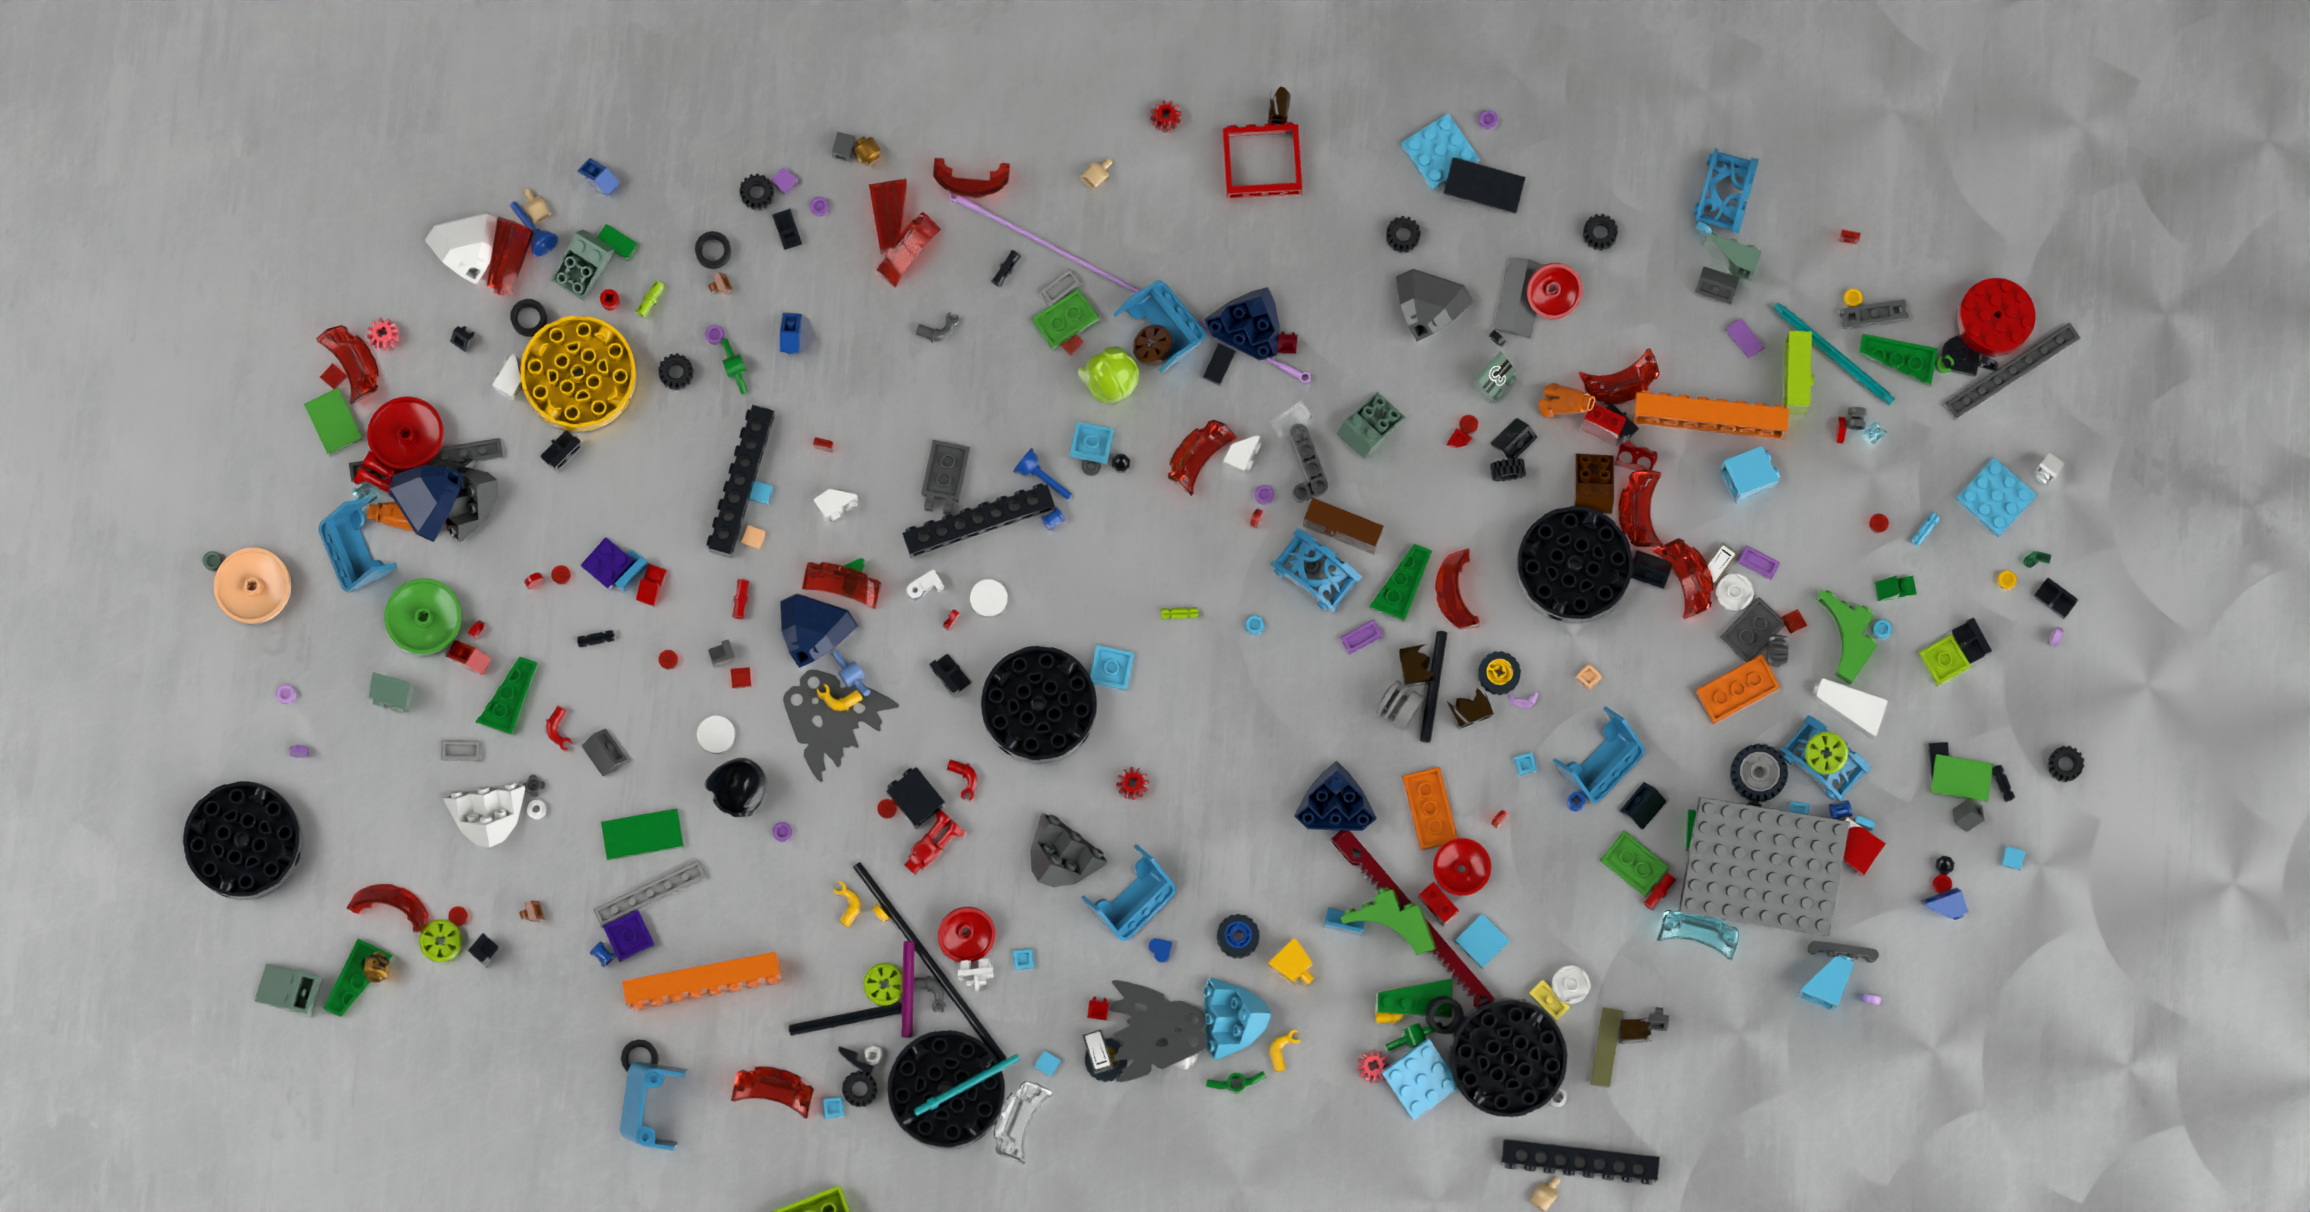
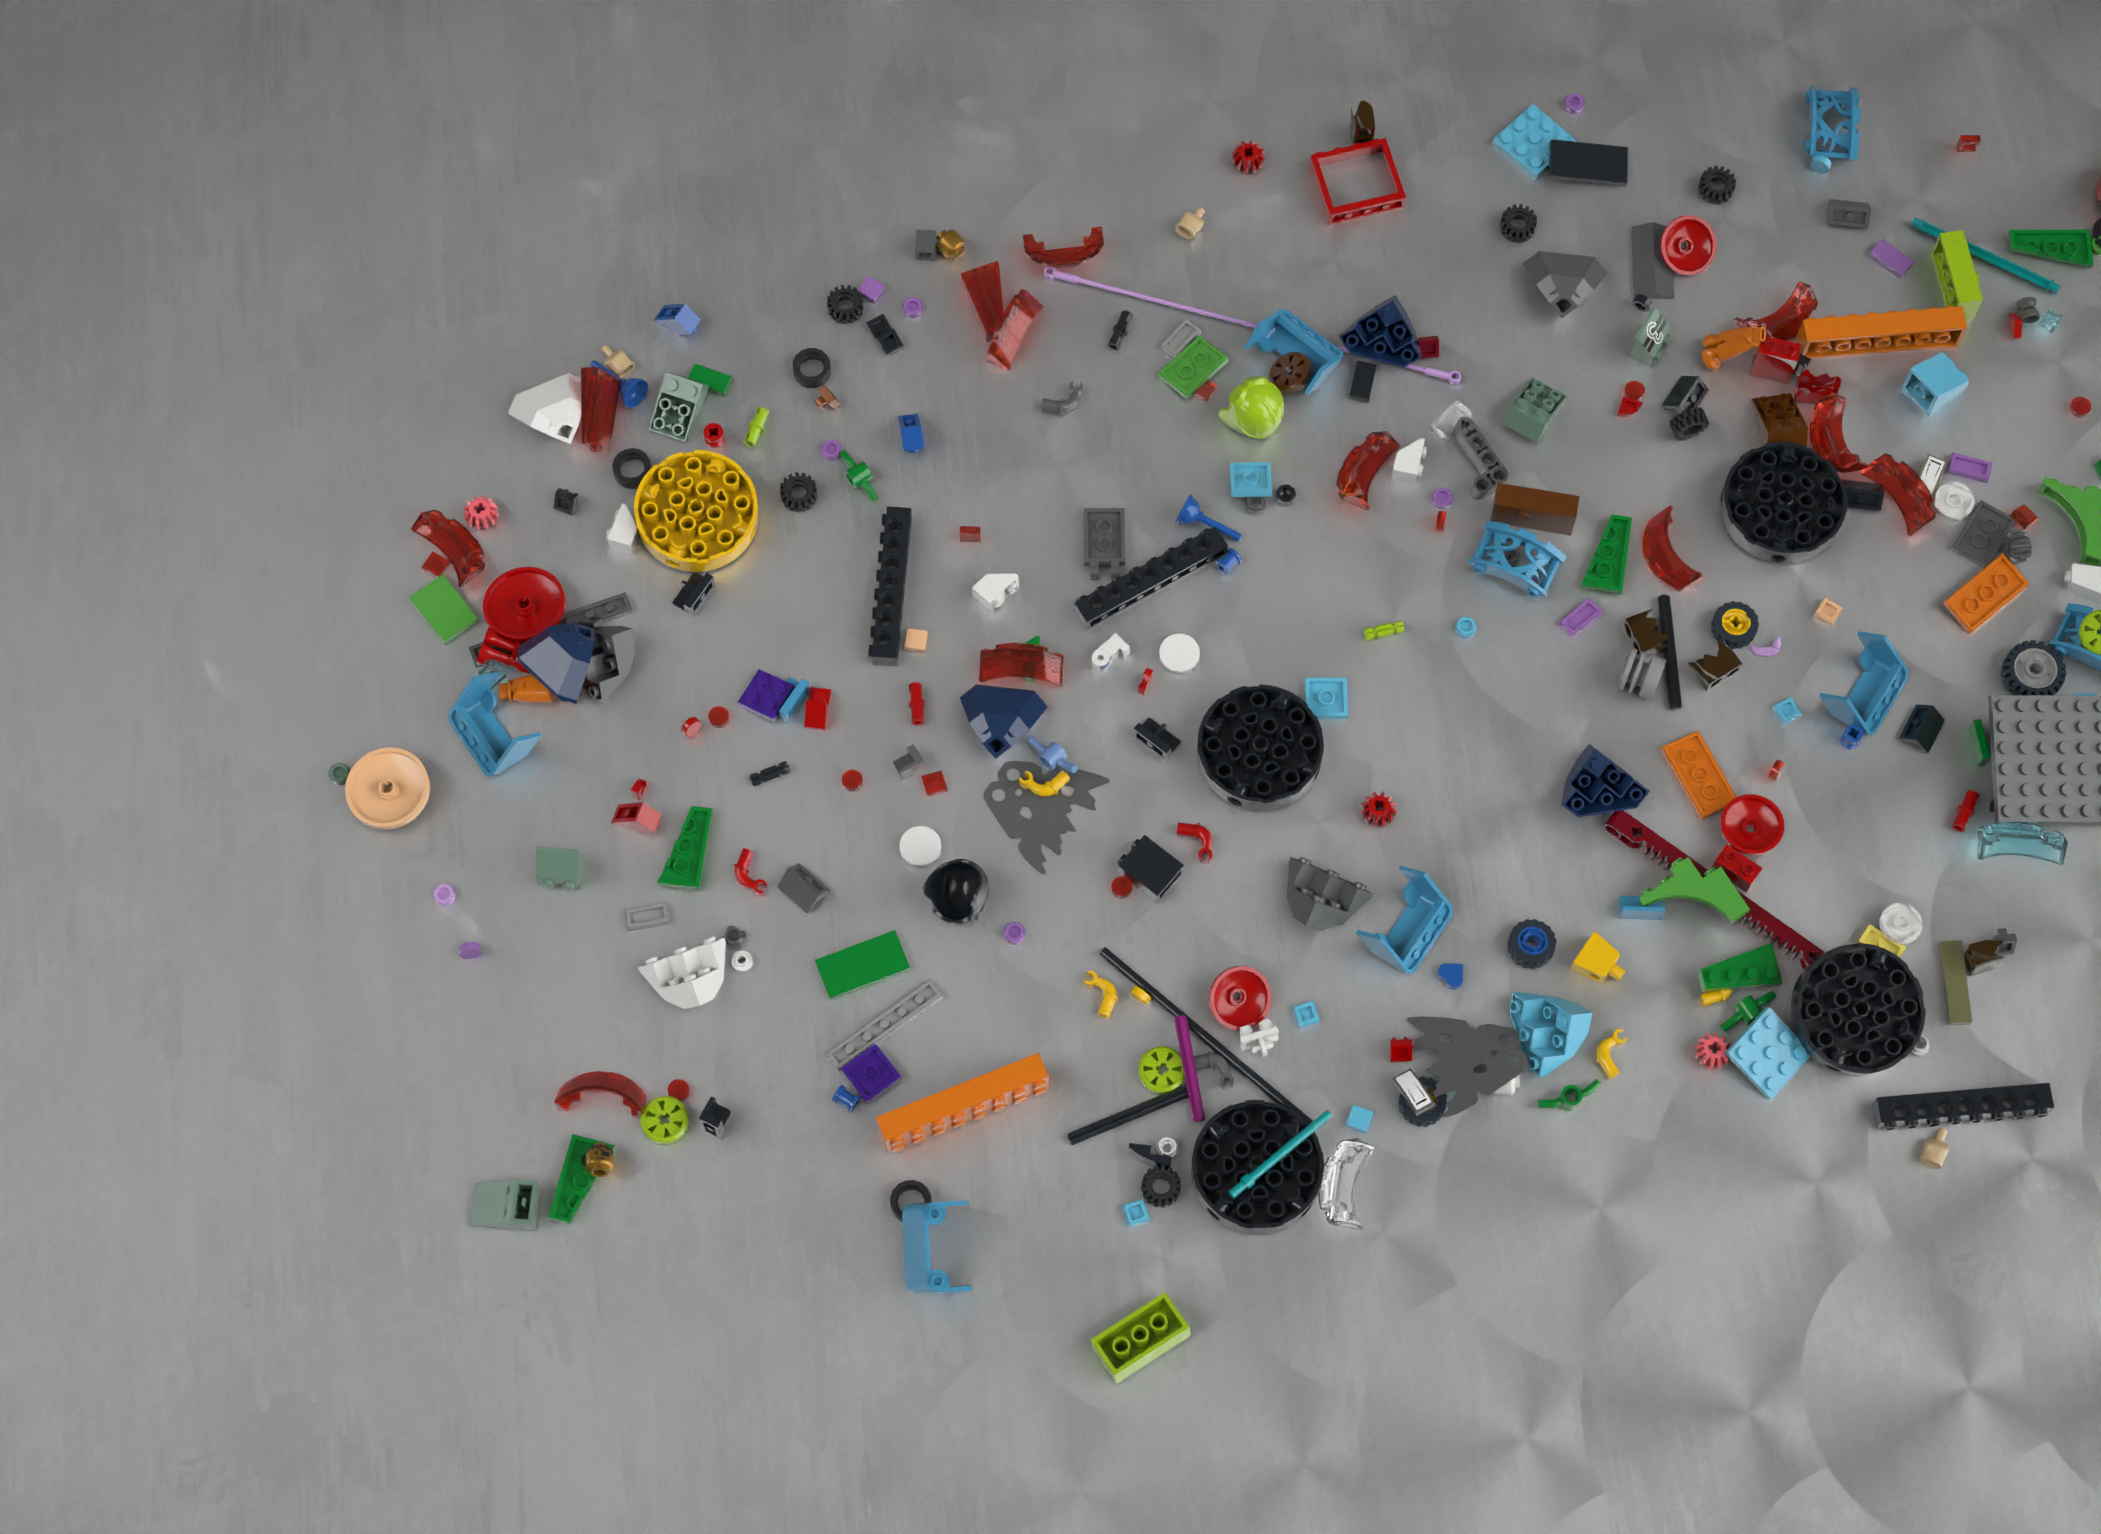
camera: 10 degrees left, 10 degrees down
black brick [183,781,303,900] -> none
bright green dish [384,578,462,655] -> none
dark orange tile [519,901,545,922] -> none
clear red windscreen [731,1067,814,1119] -> none
medium azure tile [749,481,773,505] -> none
red piece [904,810,967,875] -> none
black tyre [1425,996,1464,1034] -> none
medium azure tile [1455,913,1510,968] -> none
bright green tile [1600,831,1669,897] -> none
sand green slope [1703,233,1761,282] -> none
dark grey plate [1839,300,1909,329] -> none
yellow tile [1843,288,1863,307] -> none

